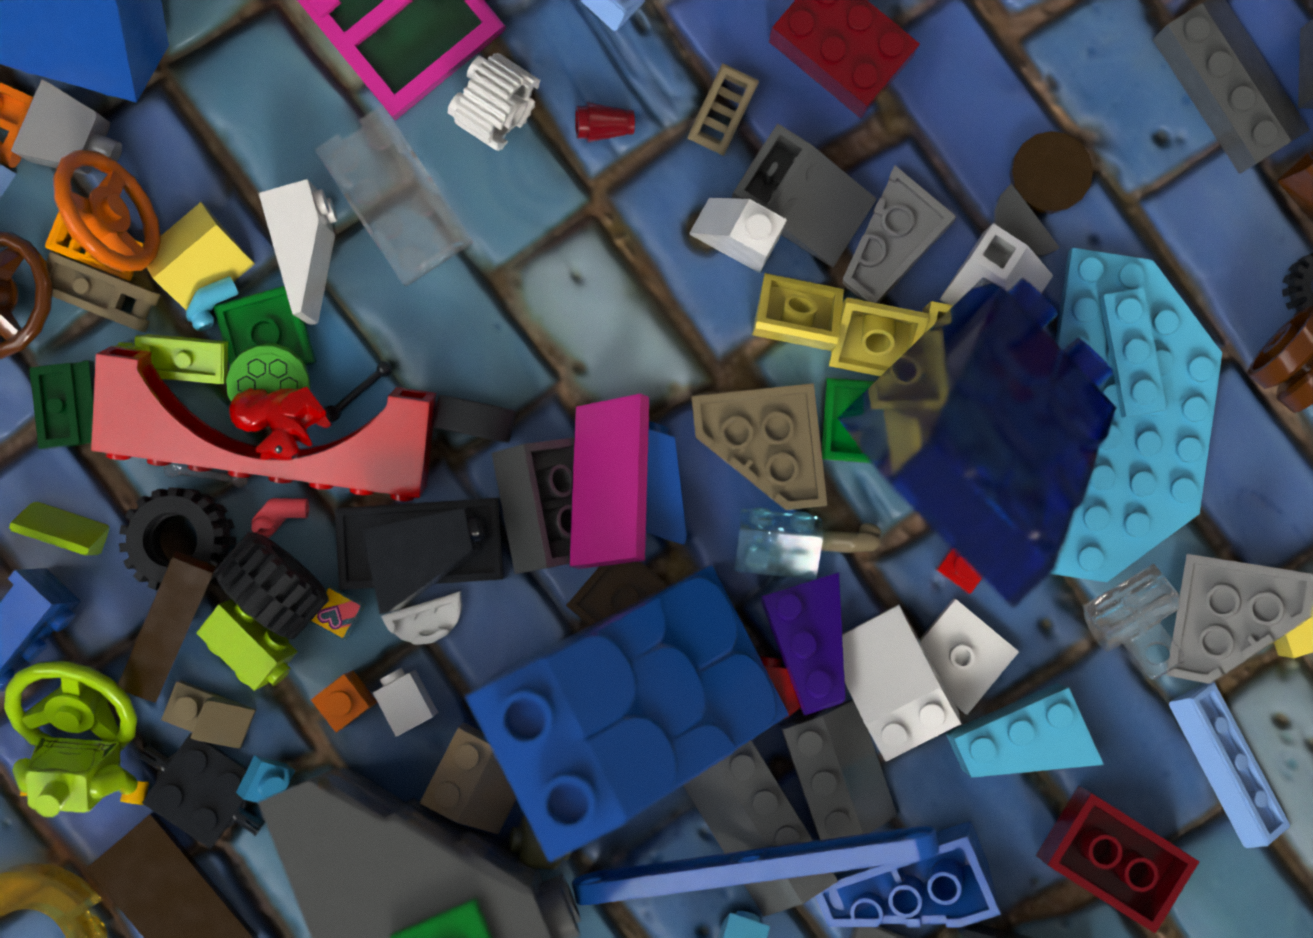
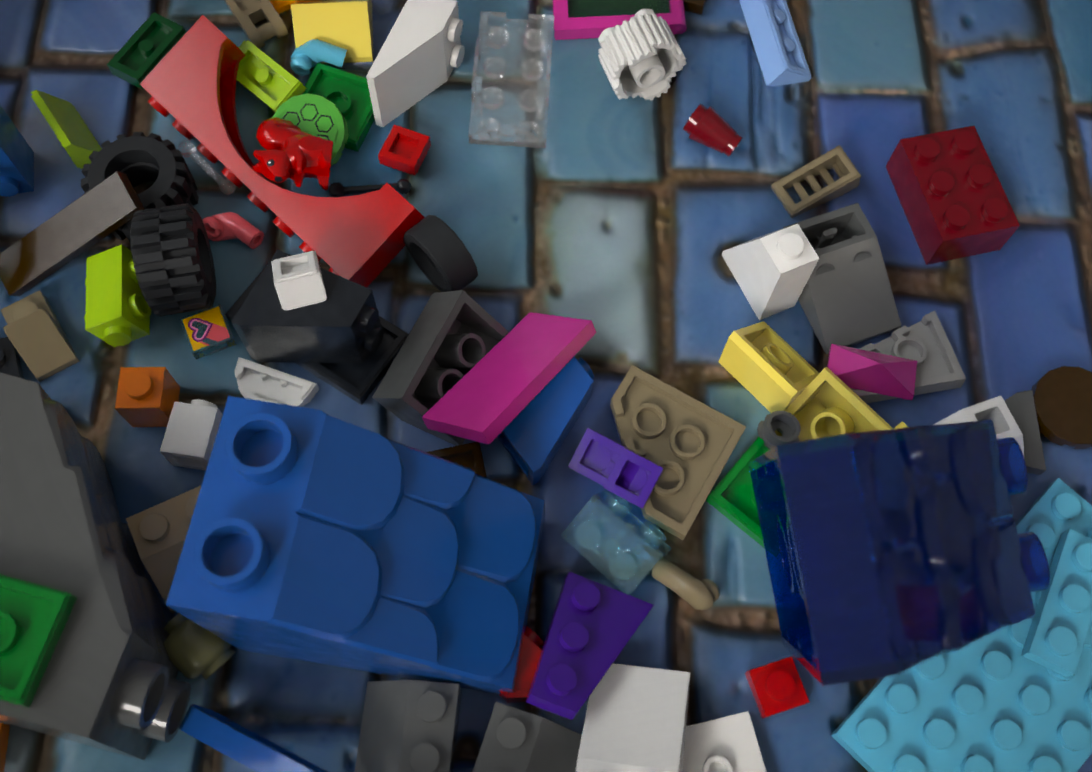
camera: 35 degrees right, 20 degrees down
none -> white slope [271,251,327,311]
none -> red plate [378,124,431,176]
none -> dark purple slope [568,428,665,509]
none -> dark grey plate [757,411,801,452]
none -> dark pink slope [827,344,917,401]

